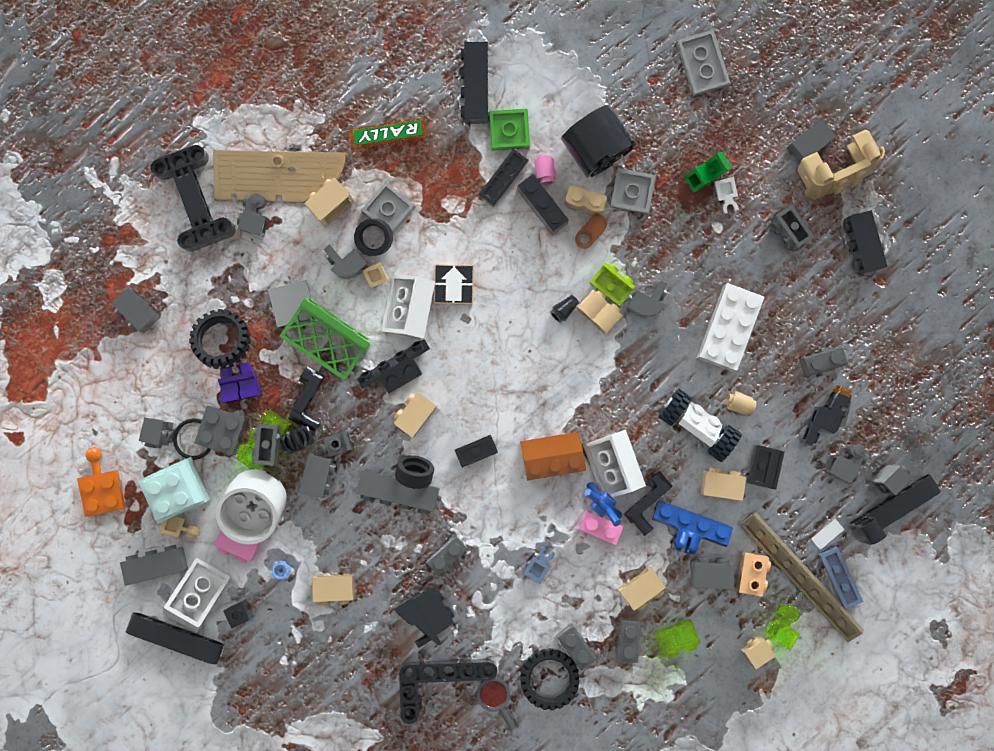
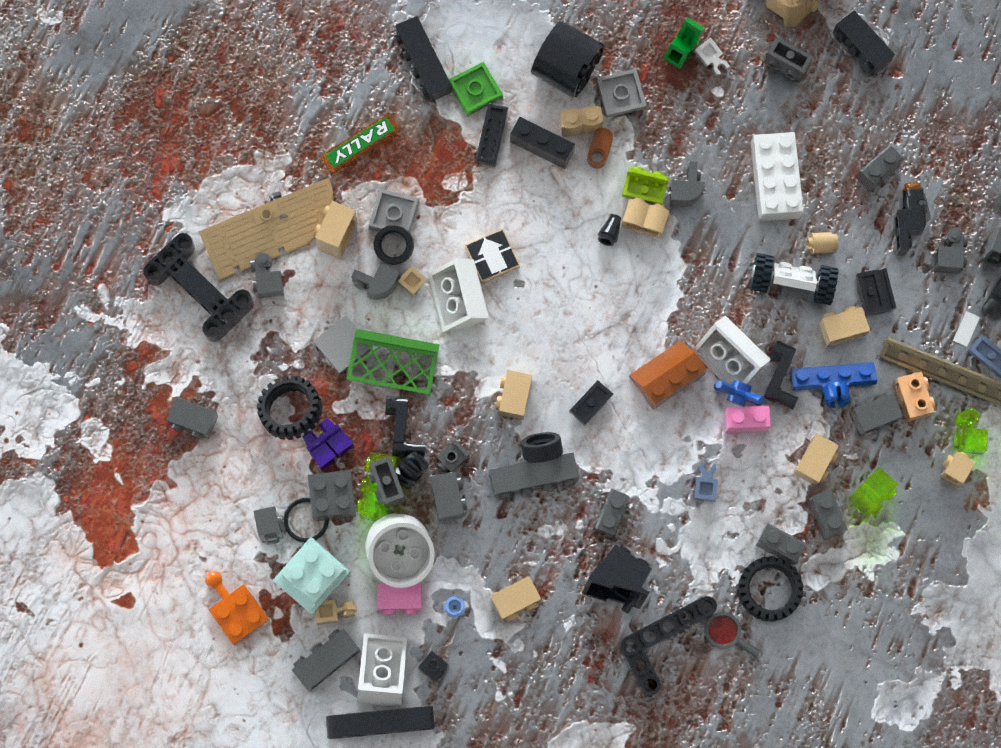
camera: 25 degrees left, 10 degrees down
black bracket [357,339,430,394] -> none
bright pink brick [534,155,556,185] -> none

